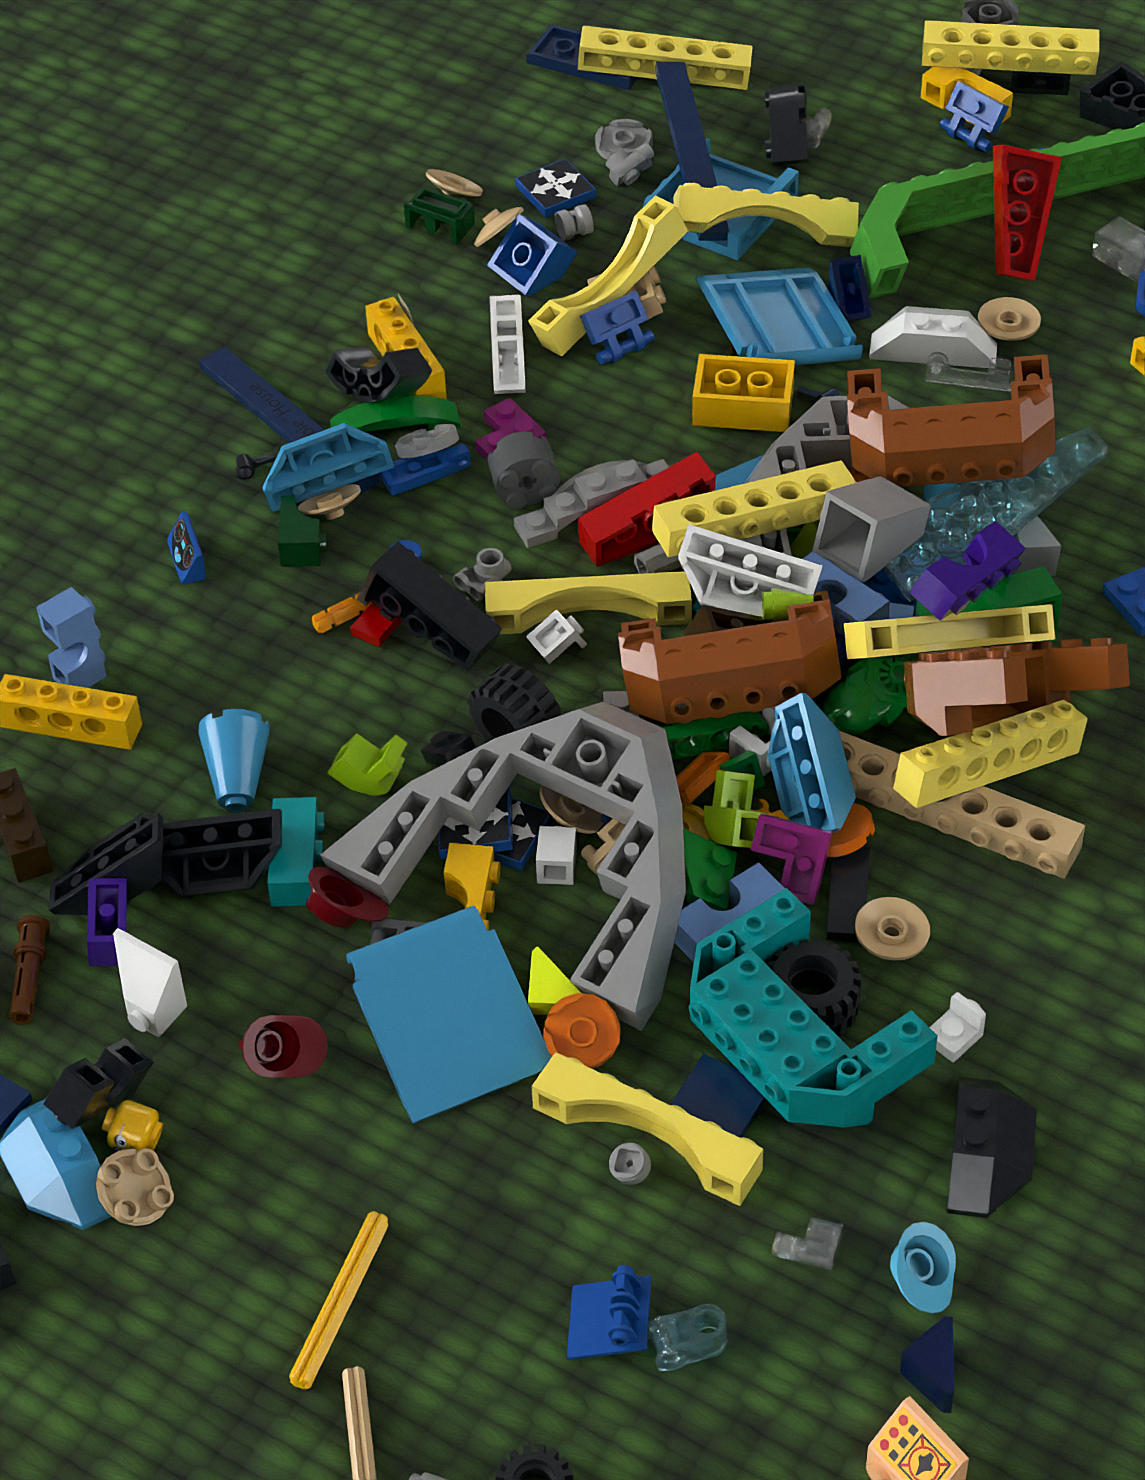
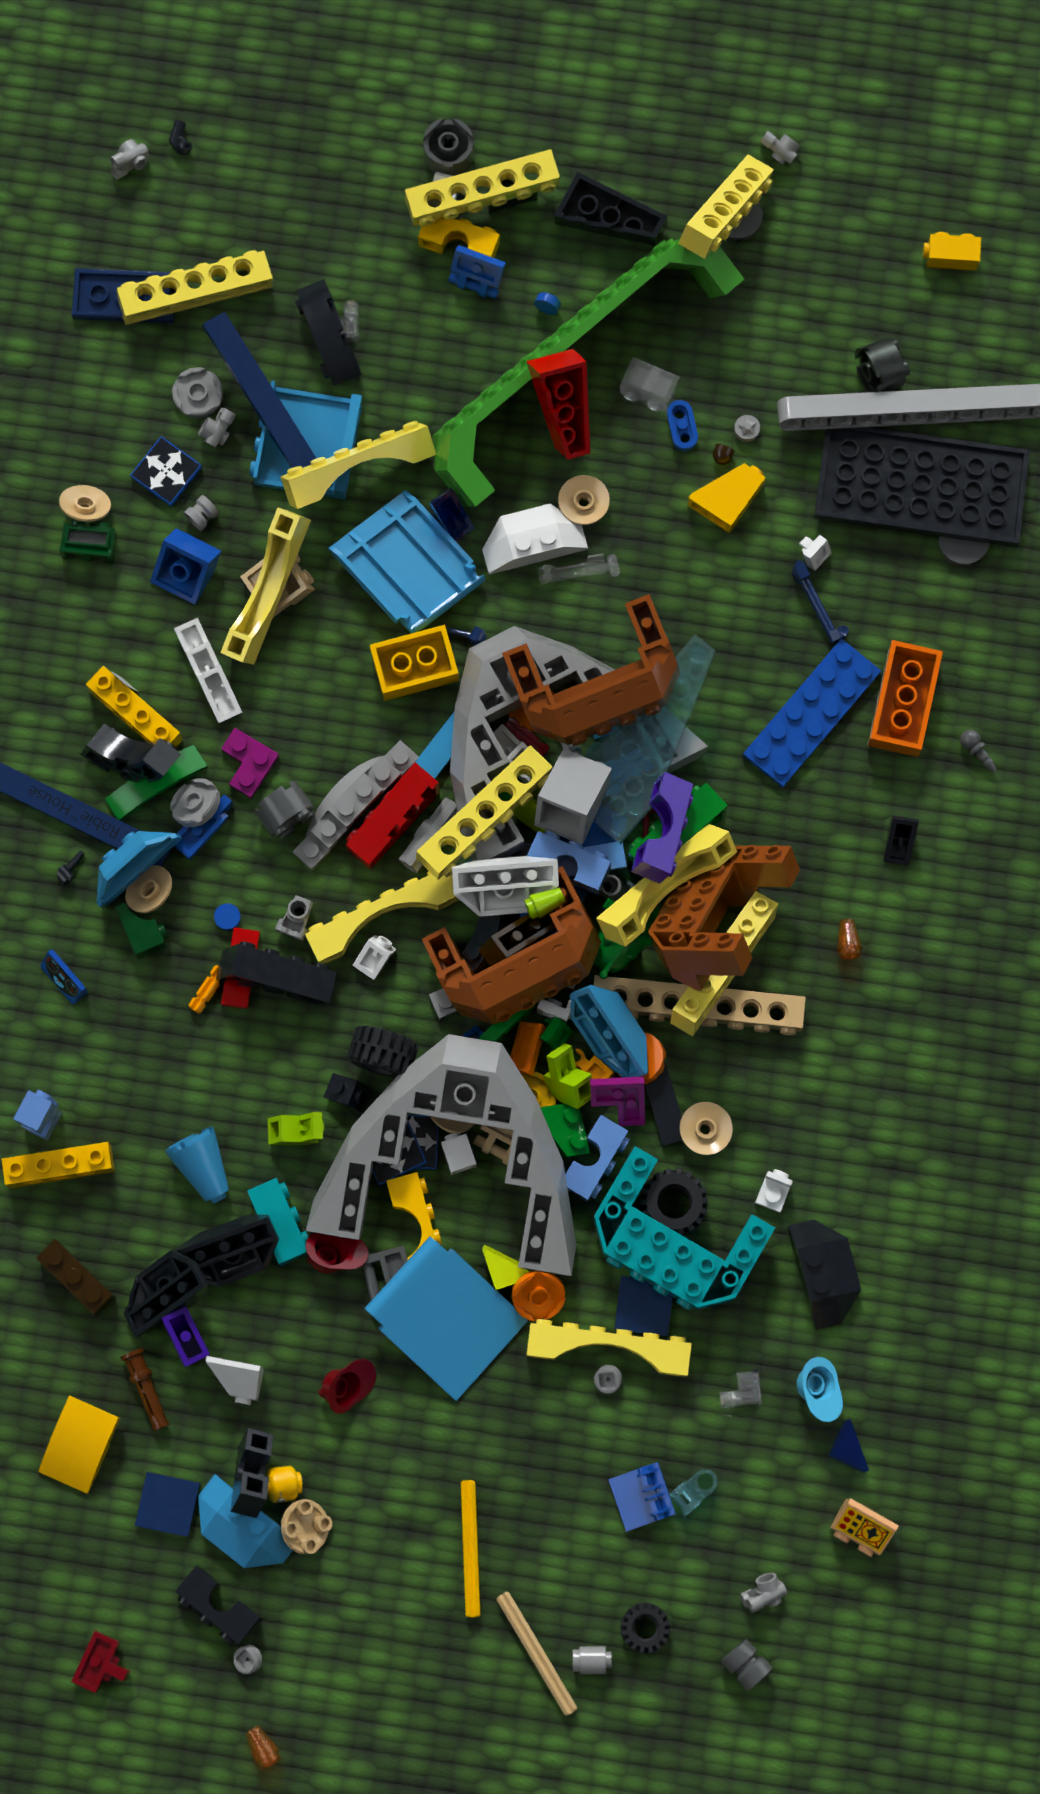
camera: 25 degrees left, 30 degrees up
tan dish [474,207,524,247] -> none
blue plate [580,291,655,365] -> none

